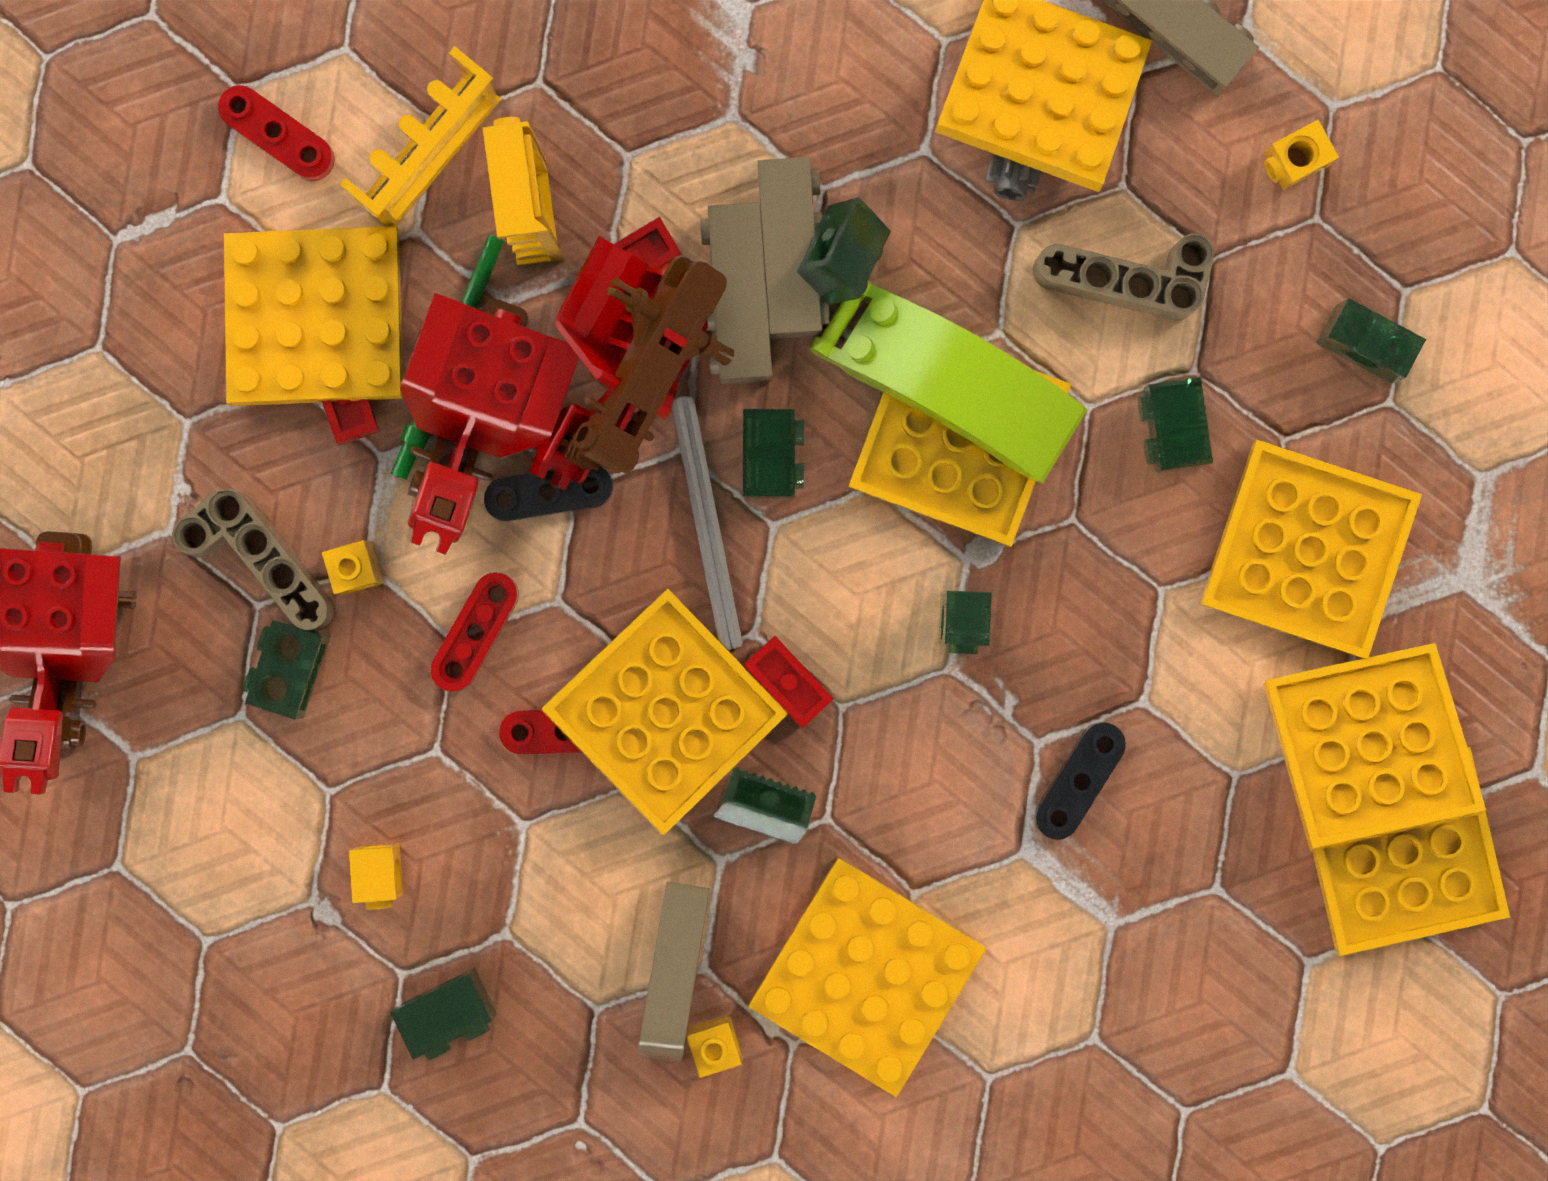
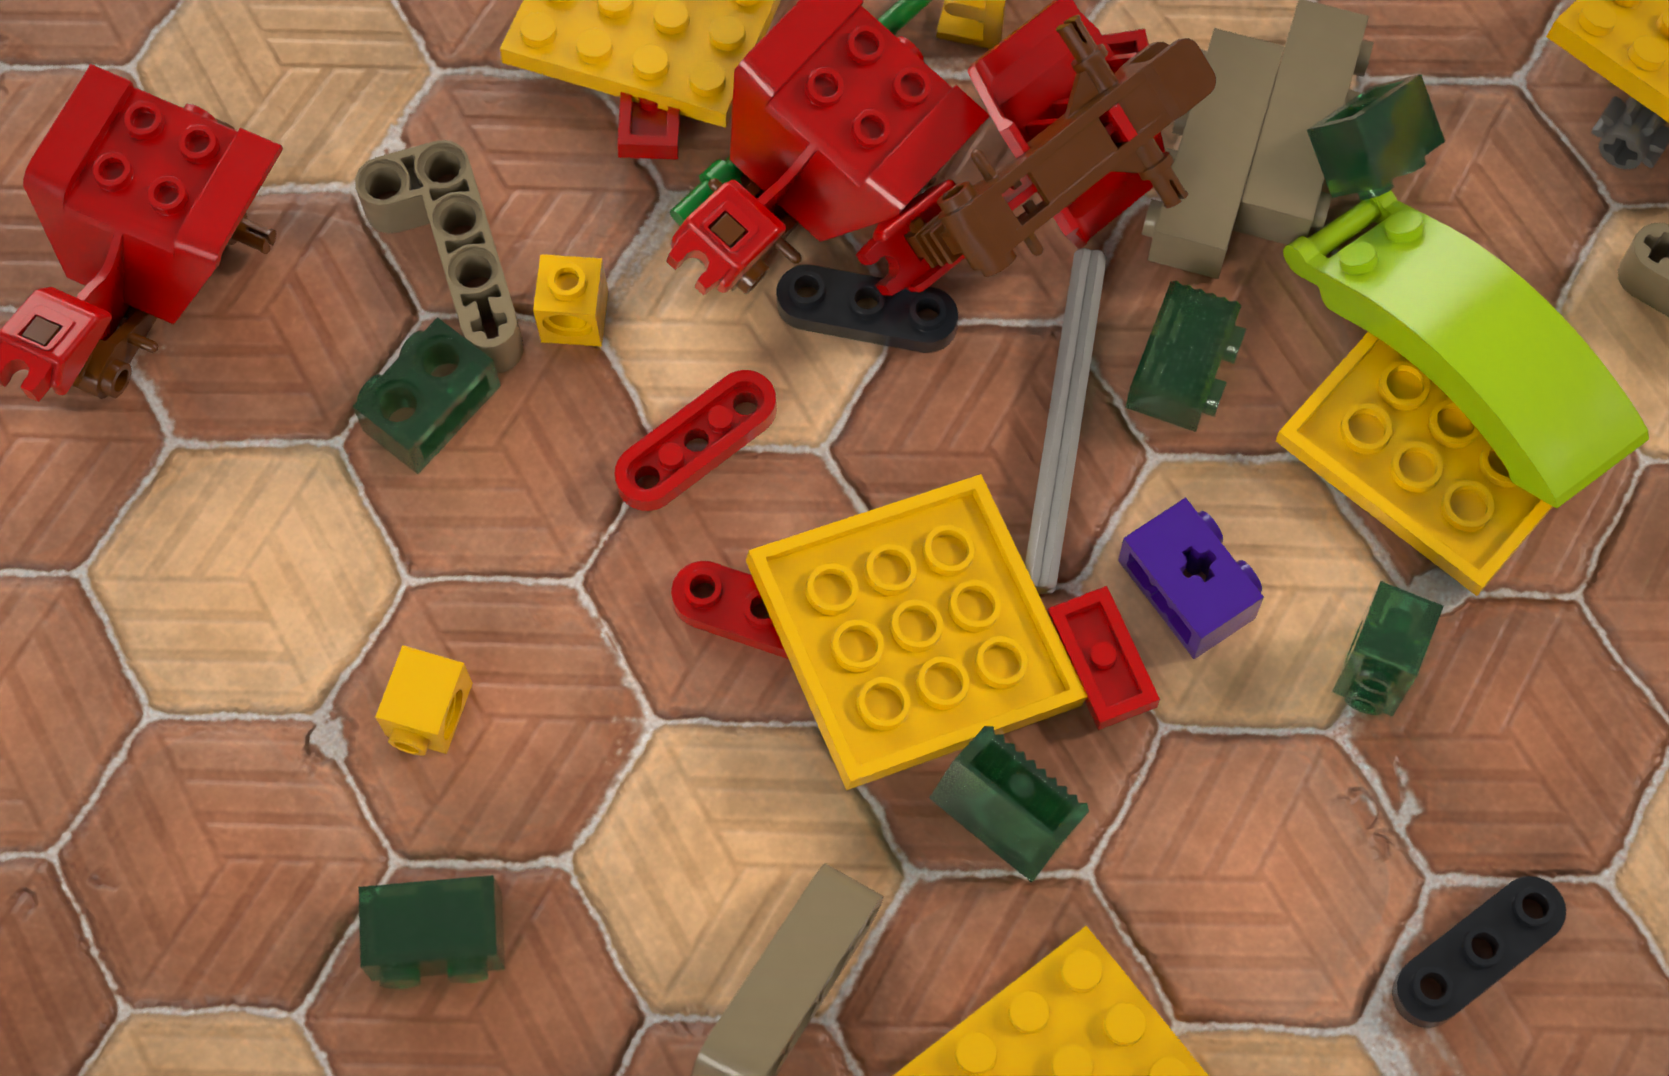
camera: 20 degrees right, 20 degrees down
none -> dark purple brick [1118,497,1264,659]

